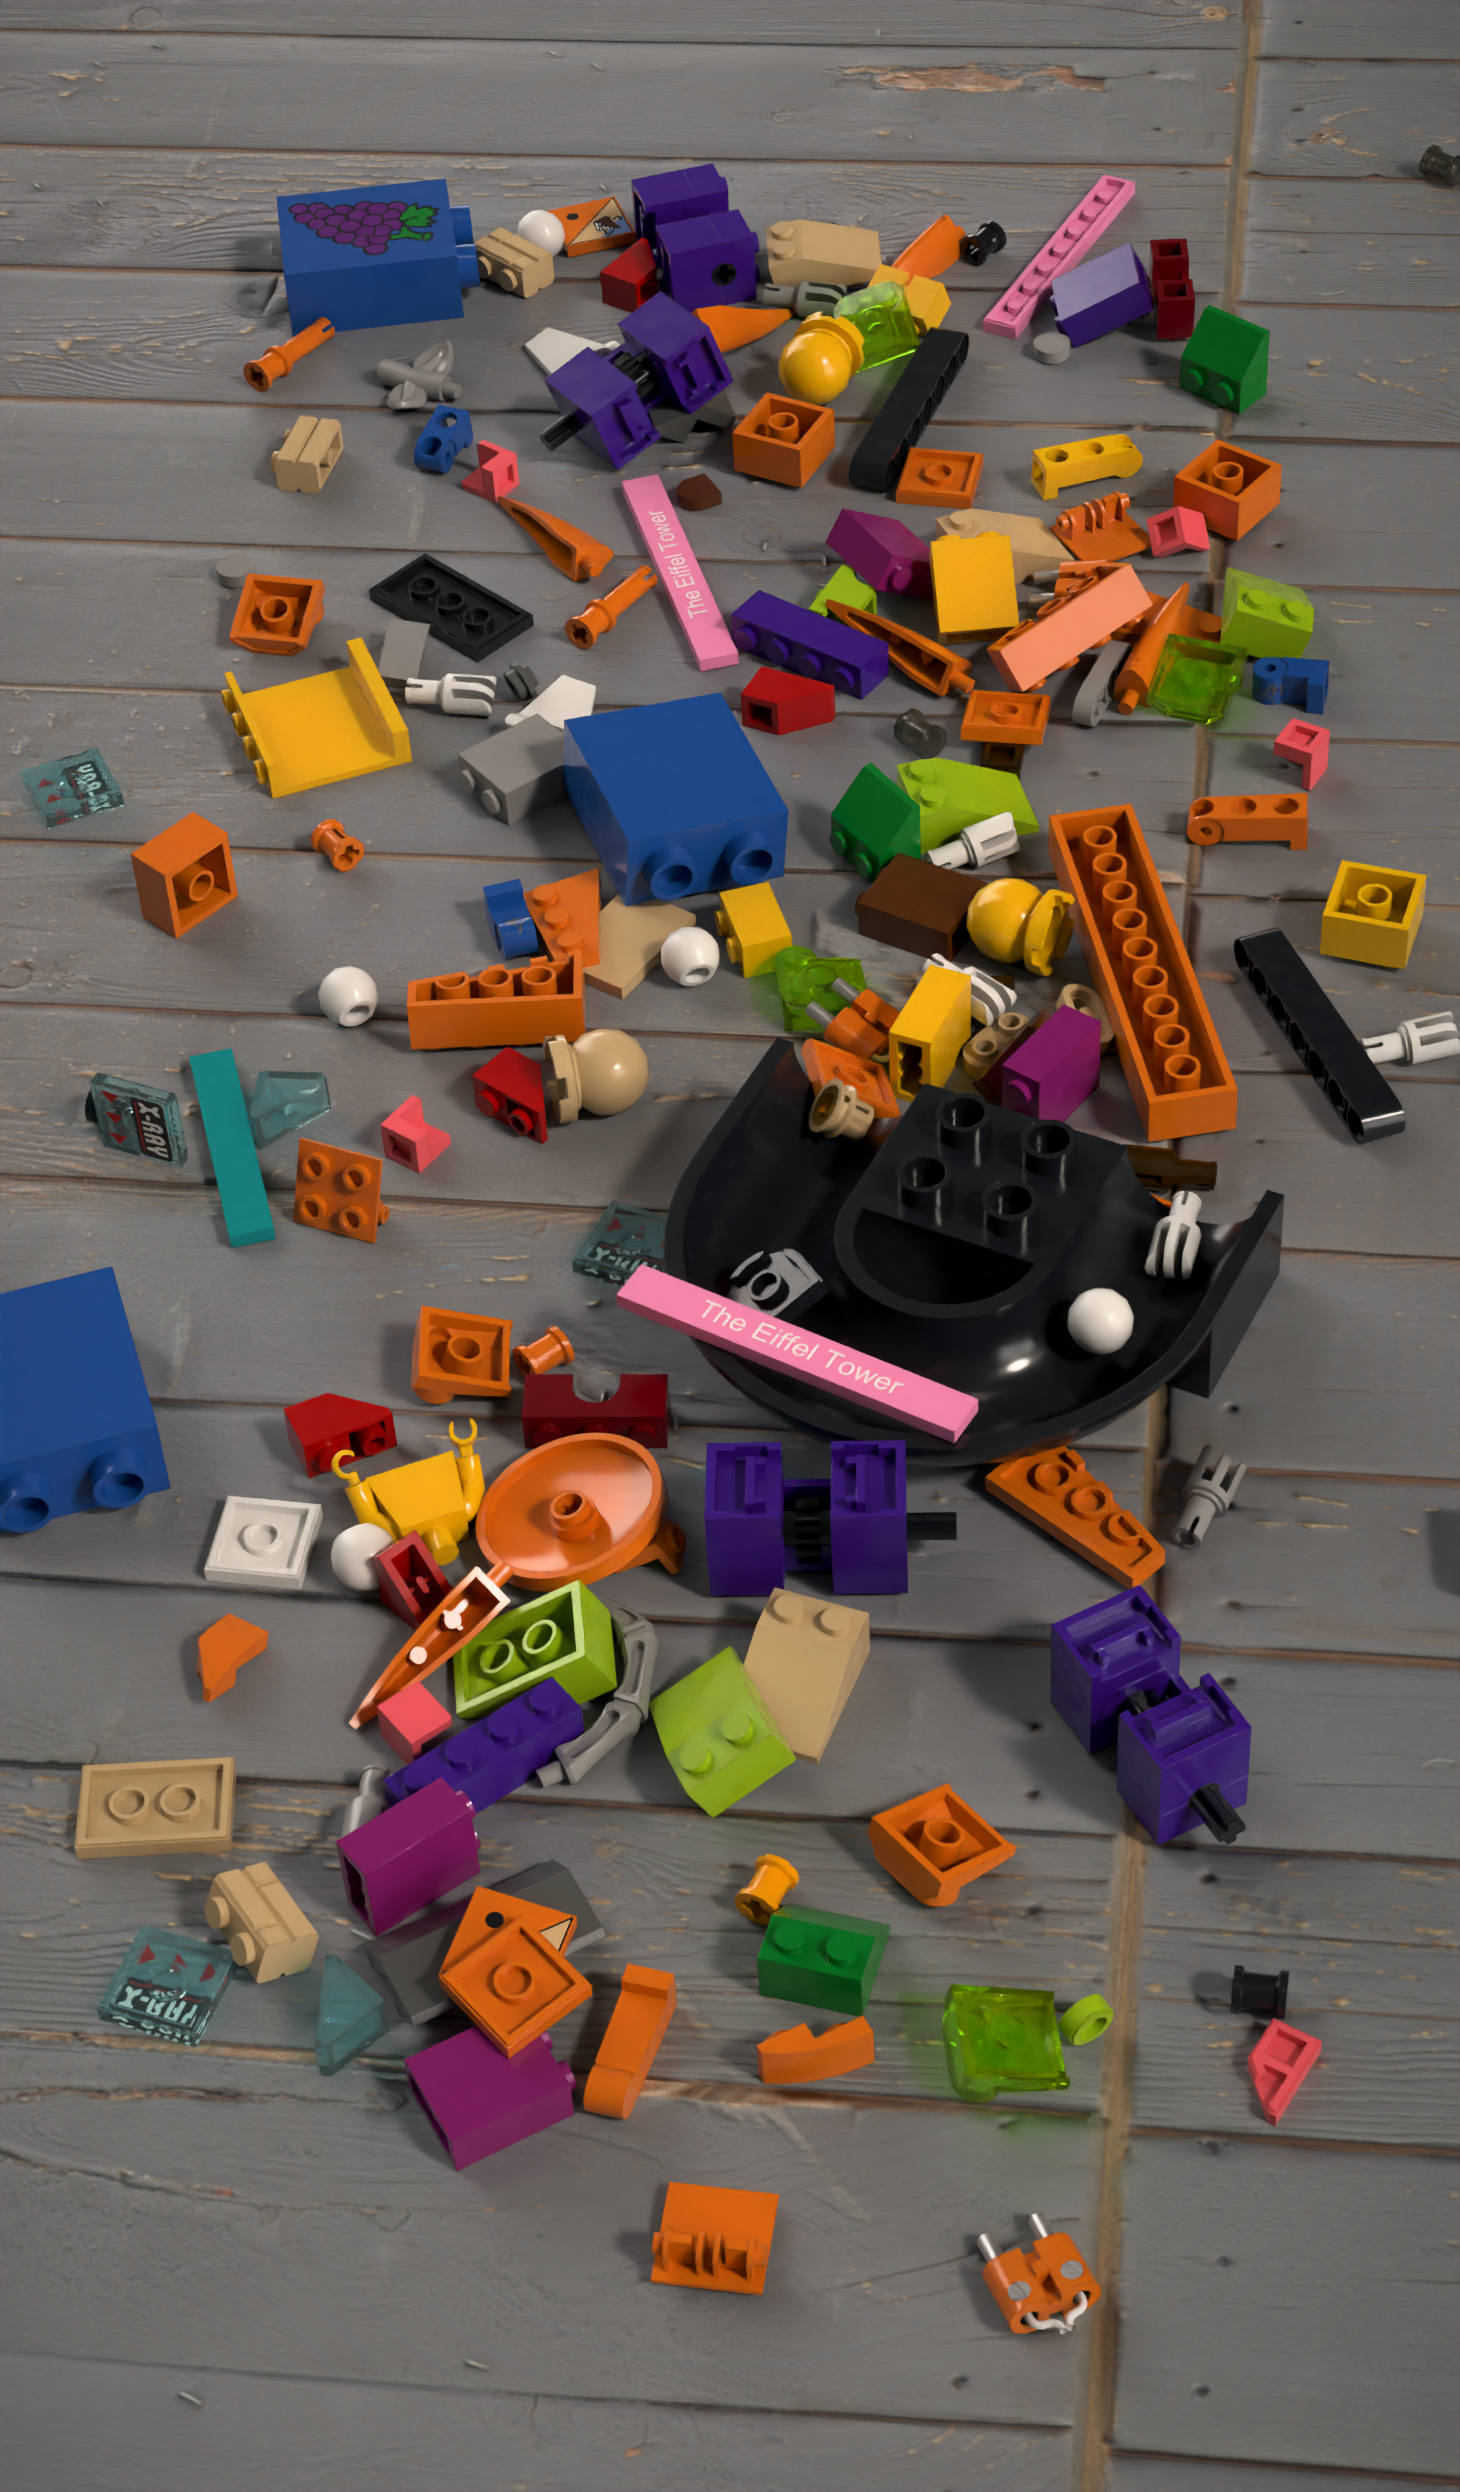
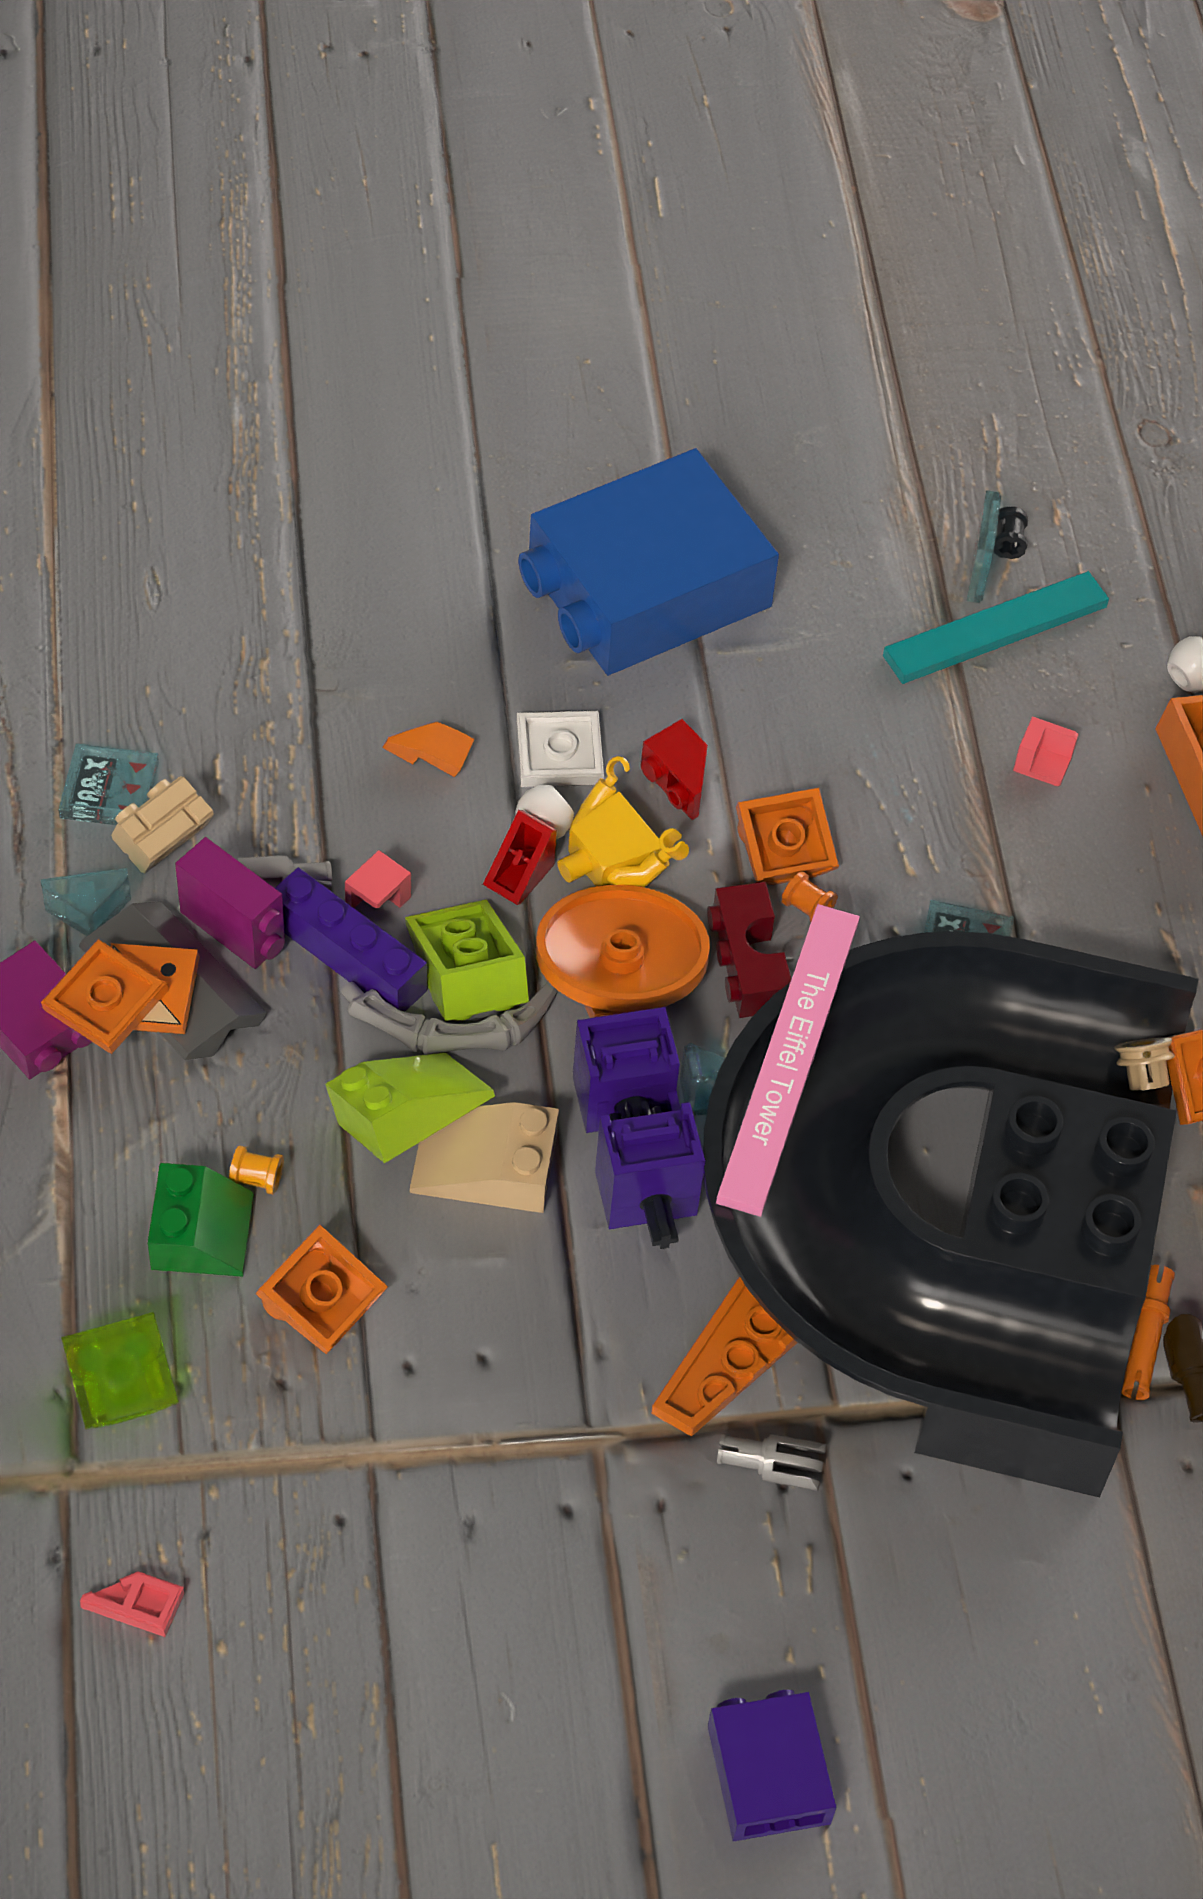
camera: 70 degrees right, 10 degrees up
tan tile [75,1757,237,1859] -> none
clear light blue slope [249,1071,331,1150] -> none
orange hinge [293,1137,390,1244] -> none
orange piece [349,1560,514,1730] -> none
red slope [472,1046,548,1144] -> none
tan tile [543,1029,650,1124] -> none
orange leg [583,1963,677,2120] -> none
black tile [725,1248,830,1323] -> none
orange slope [756,2015,875,2084] -> none
dark purple piece [1050,1585,1252,1845] -> none
lime tile [1058,1994,1114,2046] -> none
white piece [1067,1288,1134,1355] -> none
white arm [1145,1191,1202,1280] -> none
black bush [1230,1965,1289,2020] -> none

